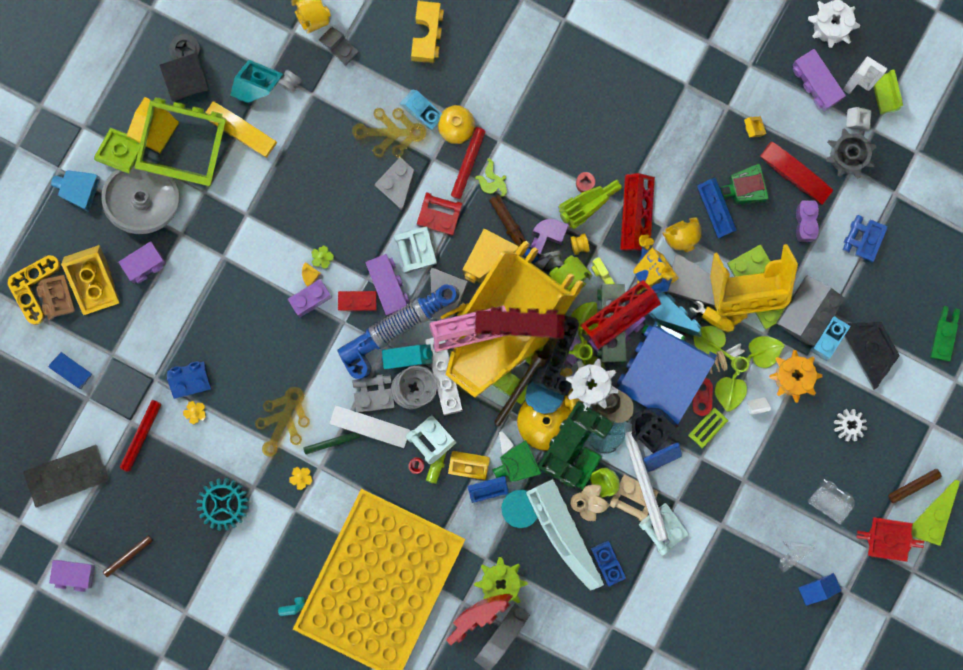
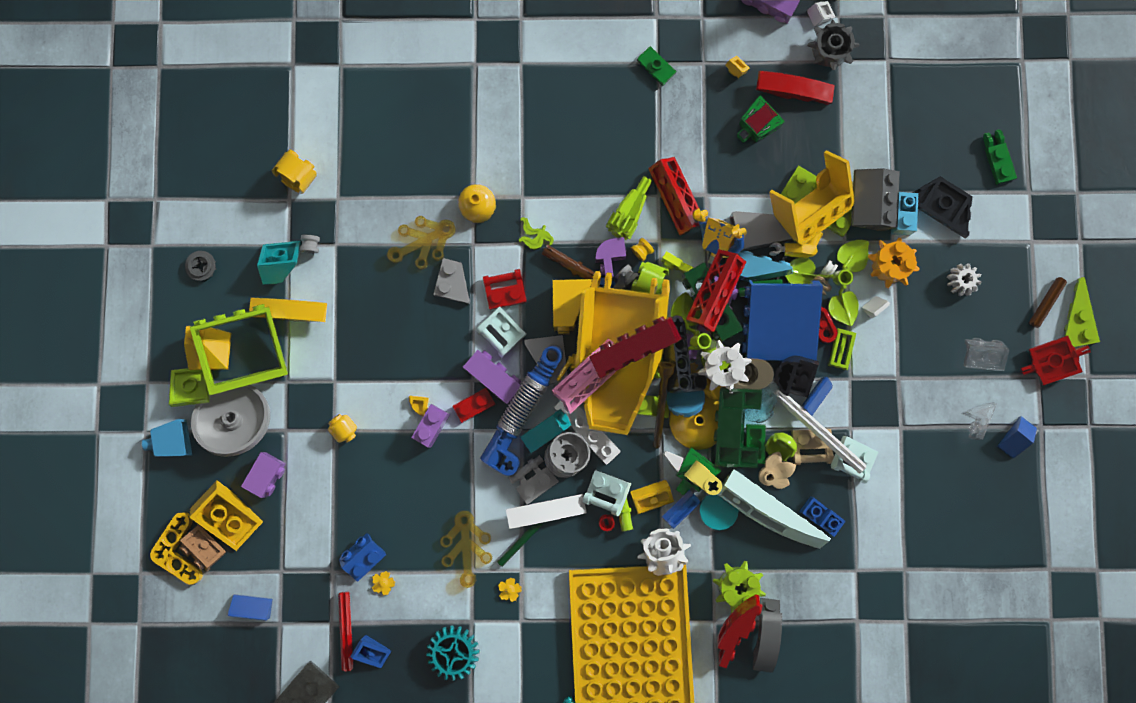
camera: 25 degrees left, 0 degrees up
black brick [159,52,209,101] -> none
lime plant [311,245,334,269] -> none
dark grey slope [319,27,359,66] -> none
medium azure slope [400,90,442,130] -> none
yellow arch [411,1,444,63] -> none
red axle [451,127,485,199] -> none
wheel [576,172,595,193] -> none
yellow cylinder [662,218,702,252] -> none
blue plate [697,178,737,238] -> none
medium lavender brick [796,201,819,242] -> none
blue plate [842,215,888,262] -> none
none -> yellow head [328,414,357,443]
none -> blue slope [350,635,391,668]
none -> green plate [637,46,677,86]
none -> white brick [638,528,691,576]
none -> light yellow piece [684,460,722,495]

